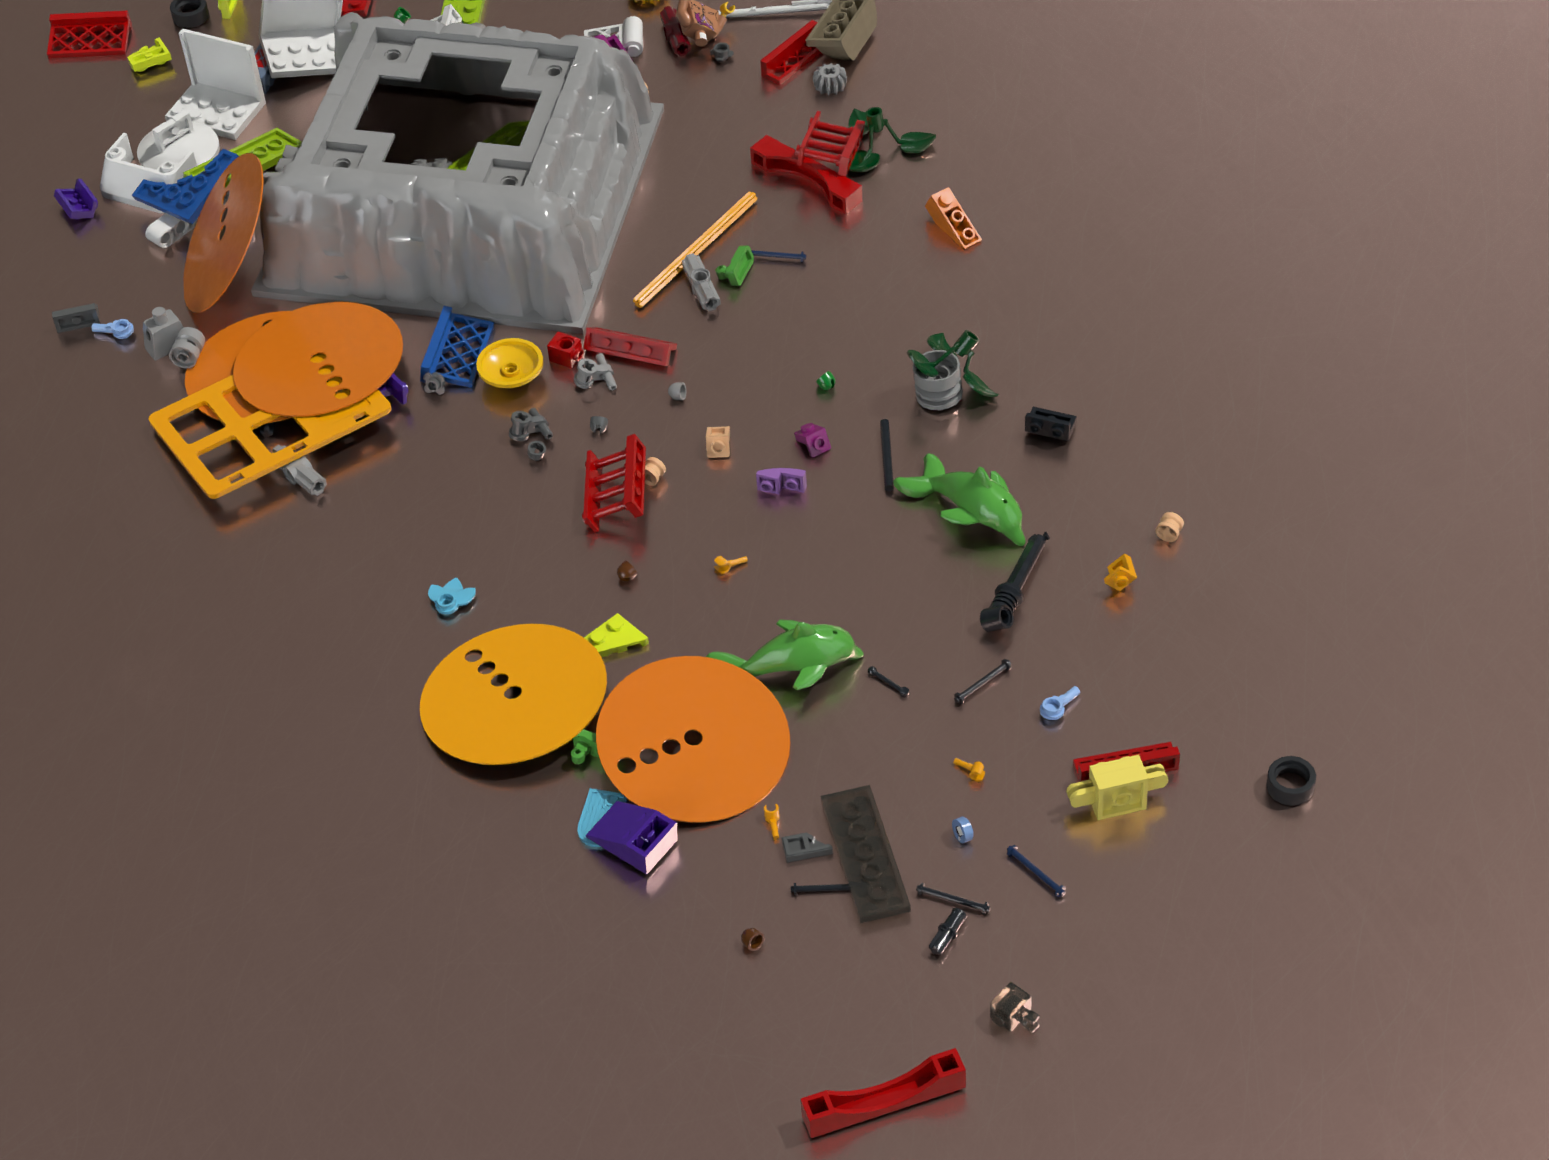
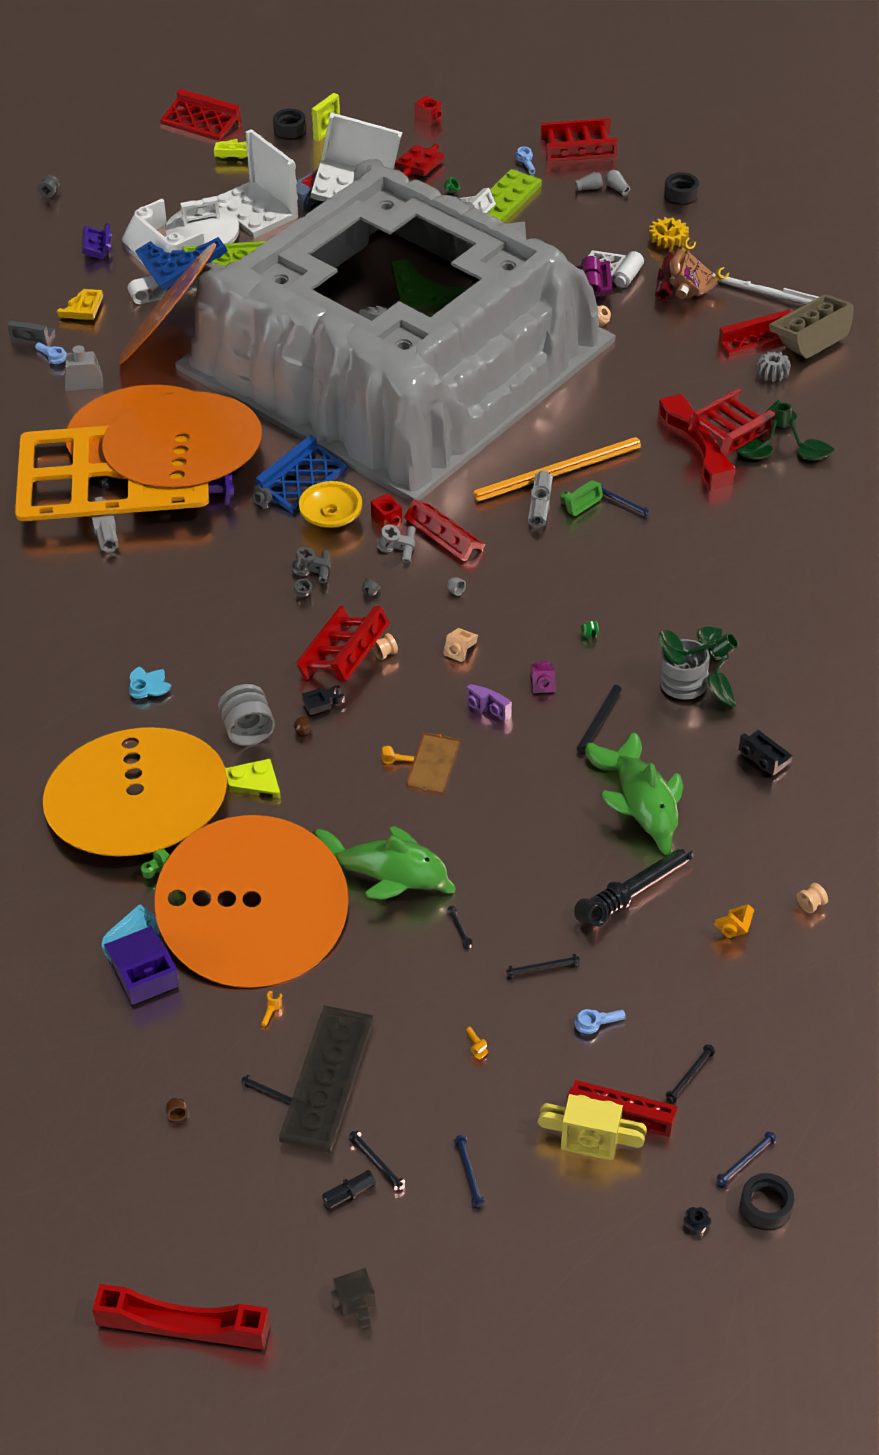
camera: 25 degrees right, 0 degrees up
light grey wheel [169,327,205,368] -> none
dark grey plate [710,42,734,61] -> none
dark grey tile [781,832,833,863] -> none
orange slope [925,187,982,250] -> none
medium blue tile [952,816,974,844] -> none
none -> yellow wing [57,289,103,320]
none -> light grey wheel [218,684,275,746]
none -> black plate [302,685,345,715]
none -> bright green plate [391,259,469,312]
none -> clear orange piece [406,732,461,793]
none -> black axle [665,1044,715,1103]
none -> black plate [684,1207,711,1234]
none -> dark blue axle [717,1132,776,1186]

